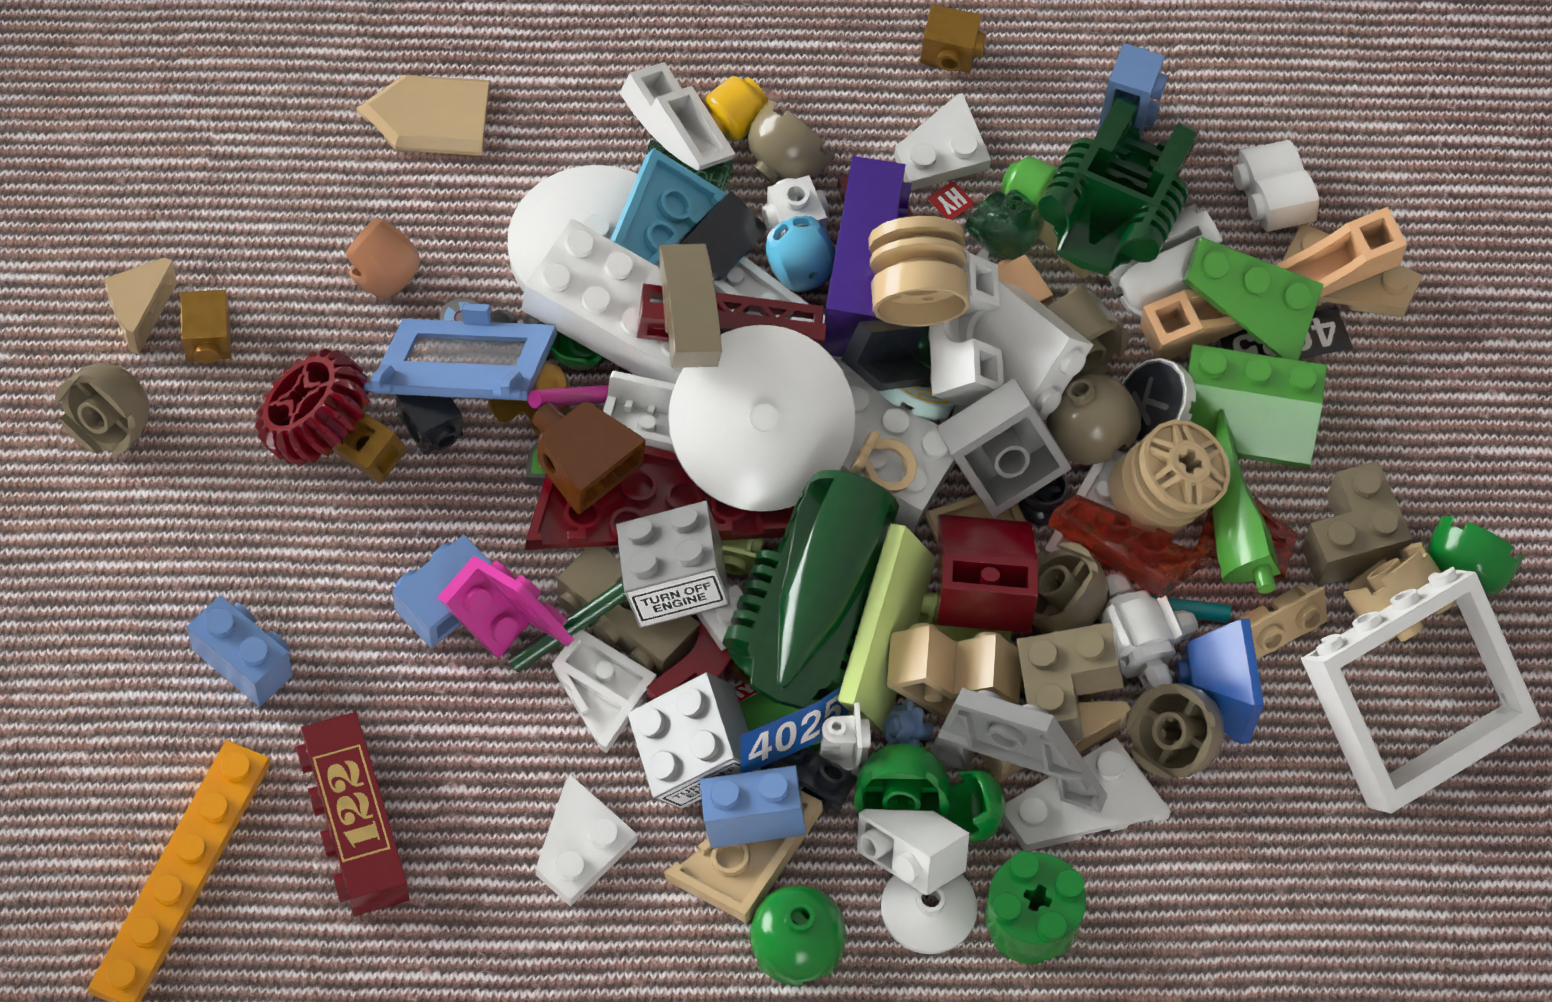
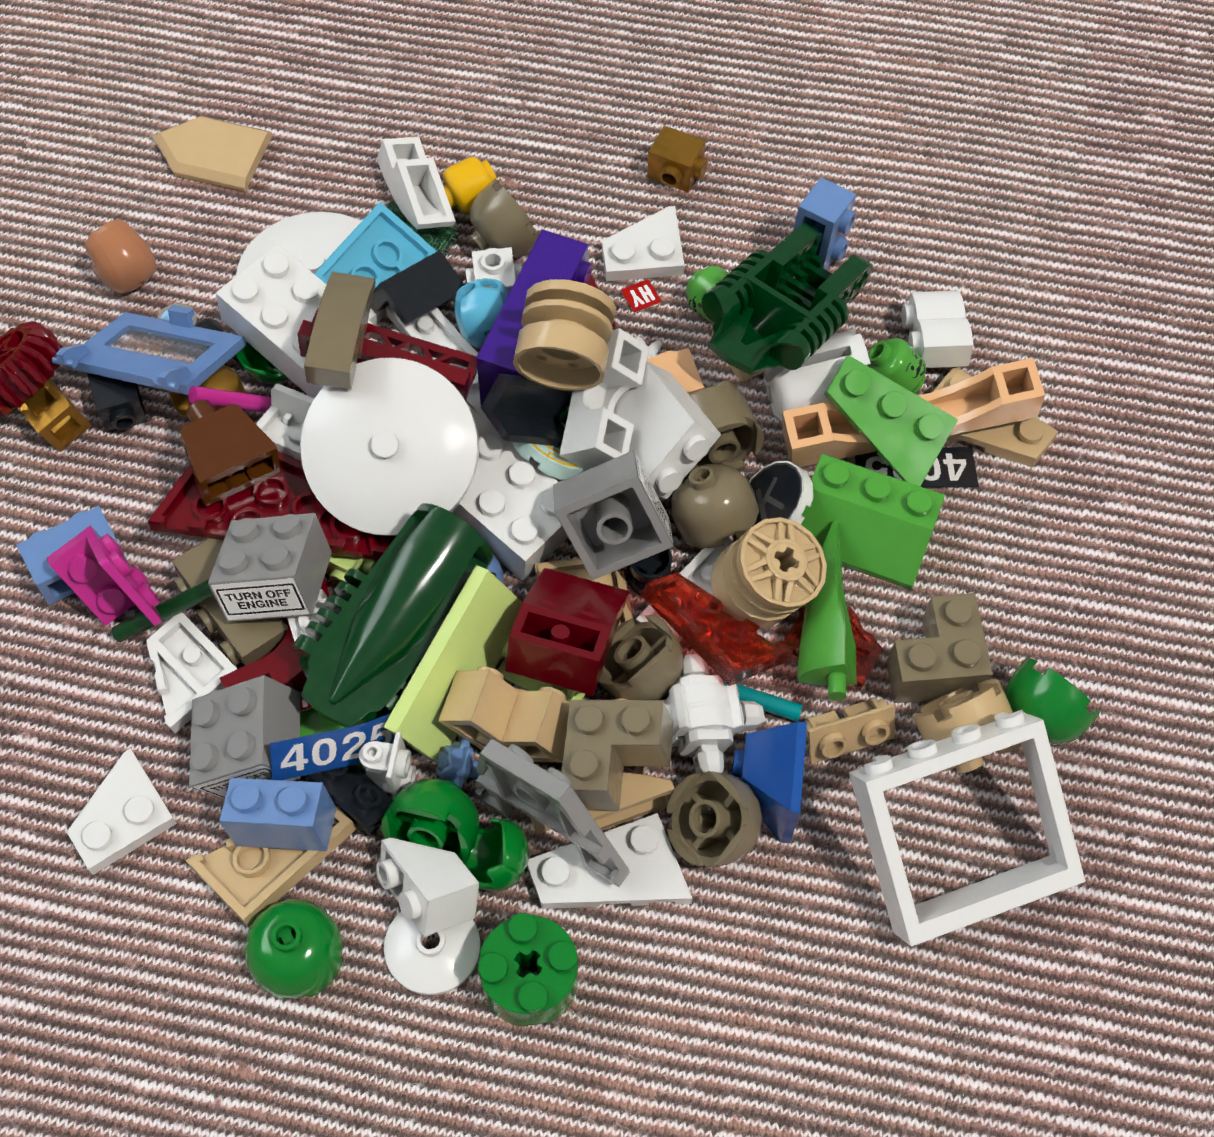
camera: 15 degrees right, 0 degrees up
tan piece [849,430,917,493] -> none
clear green helmet [964,189,1044,261] -> none
none -> bright green head [867,338,926,394]

